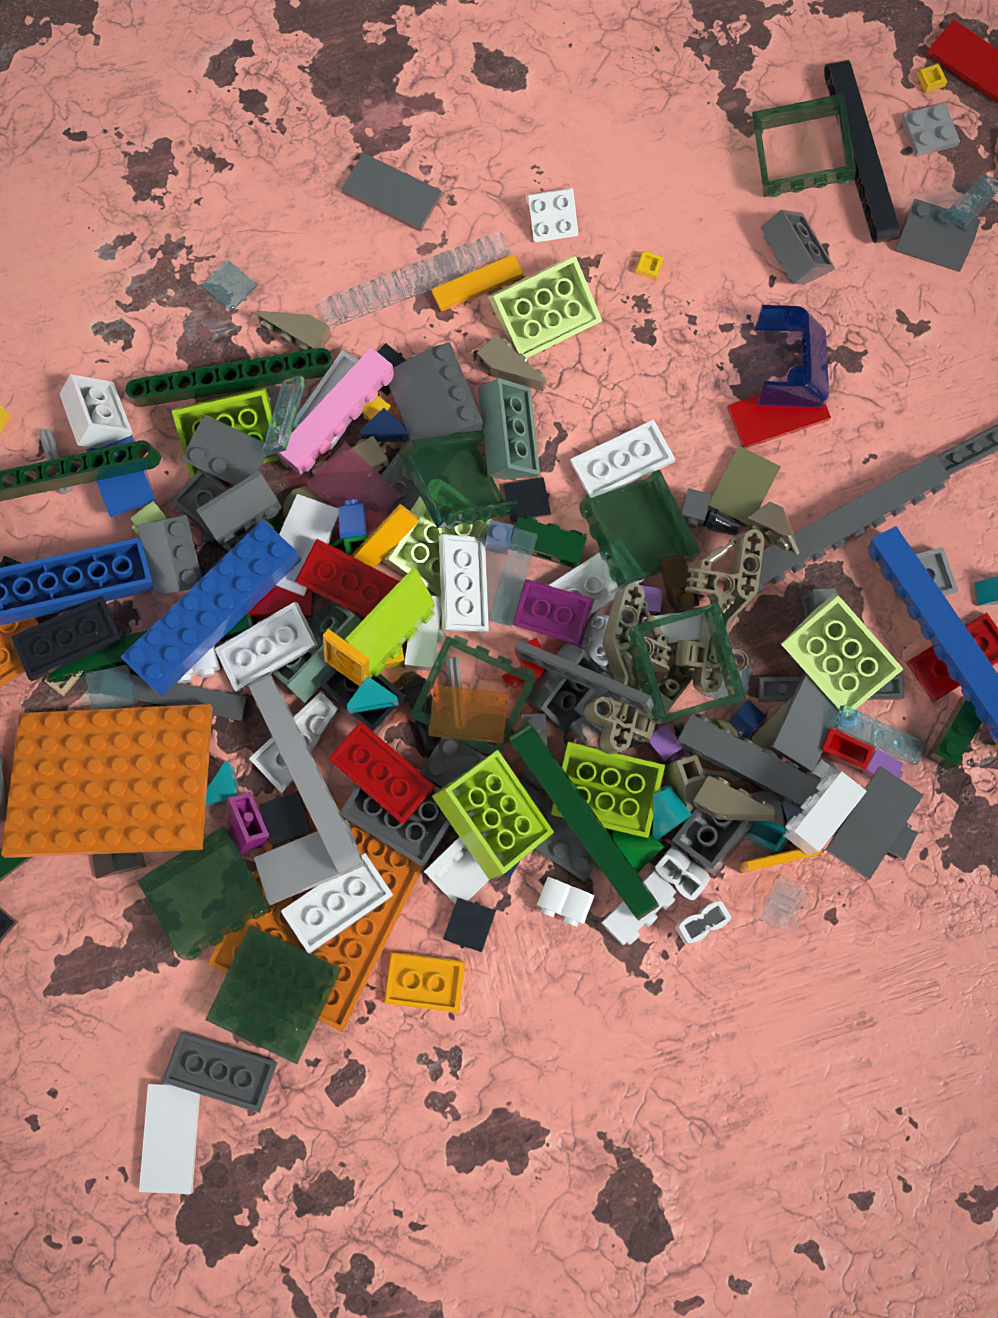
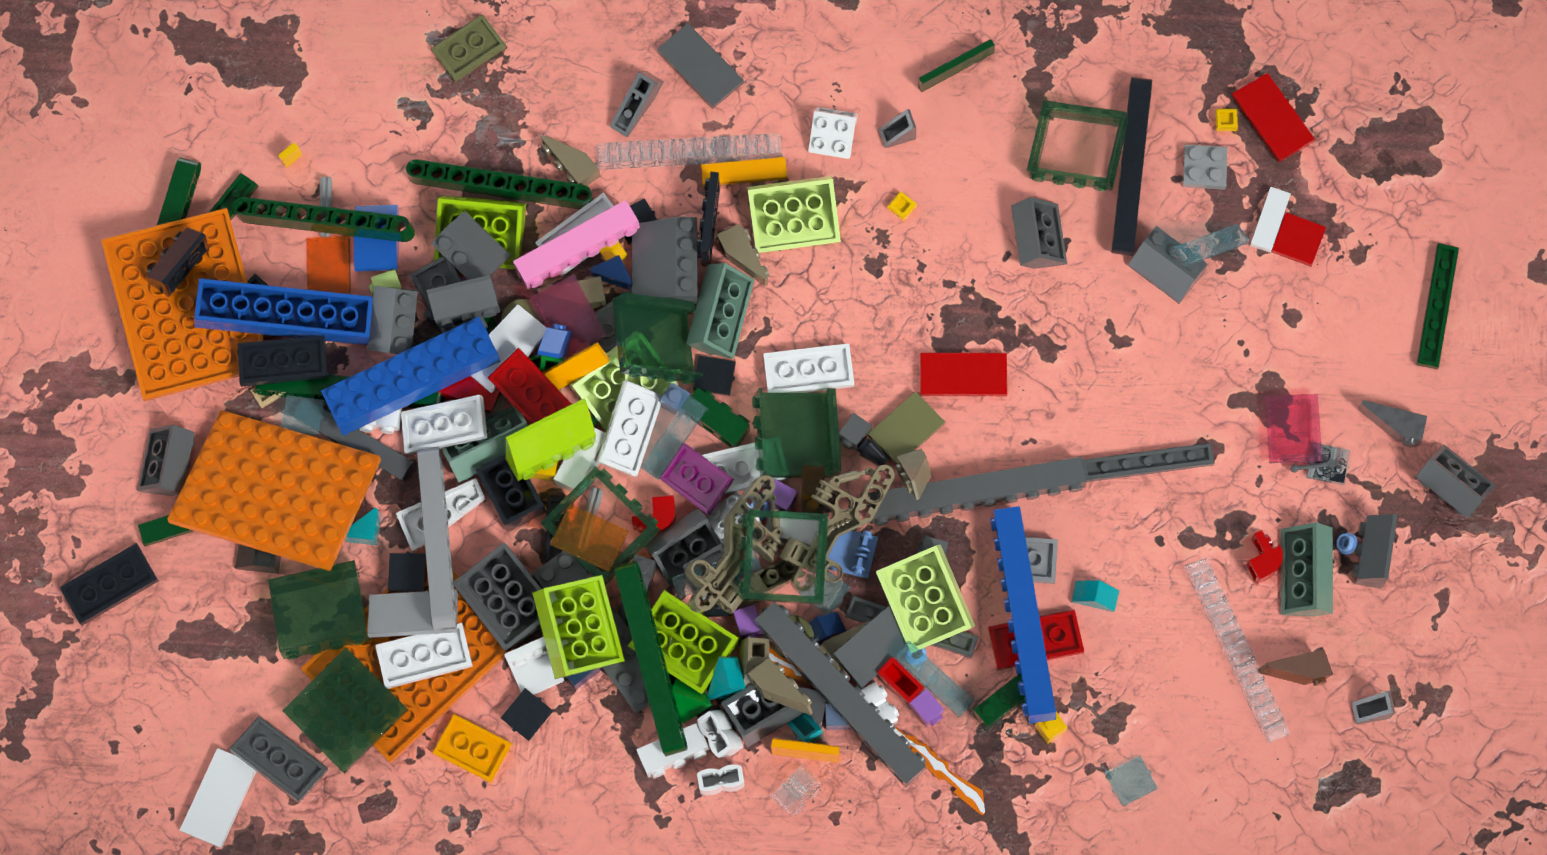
camera: 25 degrees right, 5 degrees down
white slope [60,374,133,449] -> none
clear light blue piece [202,260,257,312] -> none
magenta slope [227,792,269,854] -> none
clear light blue tile [262,375,306,456] -> none
light orange tile [323,629,369,687] -> none
red tile [328,721,436,824] -> none
teal slope [347,676,399,714] -> none
dark grey tile [516,640,654,713] -> none
white brick [537,877,595,927] -> none
clear blue windscreen [755,305,829,407] -> none
white brick [783,771,867,855] -> none
dark grey tile [825,766,924,880] -> none
none -> clear orange piece [307,235,351,294]
none -> olive tile [431,14,507,82]
none -> dark grey slope [609,71,664,137]
none -> black plate [697,171,721,267]
none -> medium blue hinge [828,531,878,579]
none -> flat silver slope [878,109,917,148]
none -> sword [893,727,985,815]
none -> dark green tile [918,39,995,92]

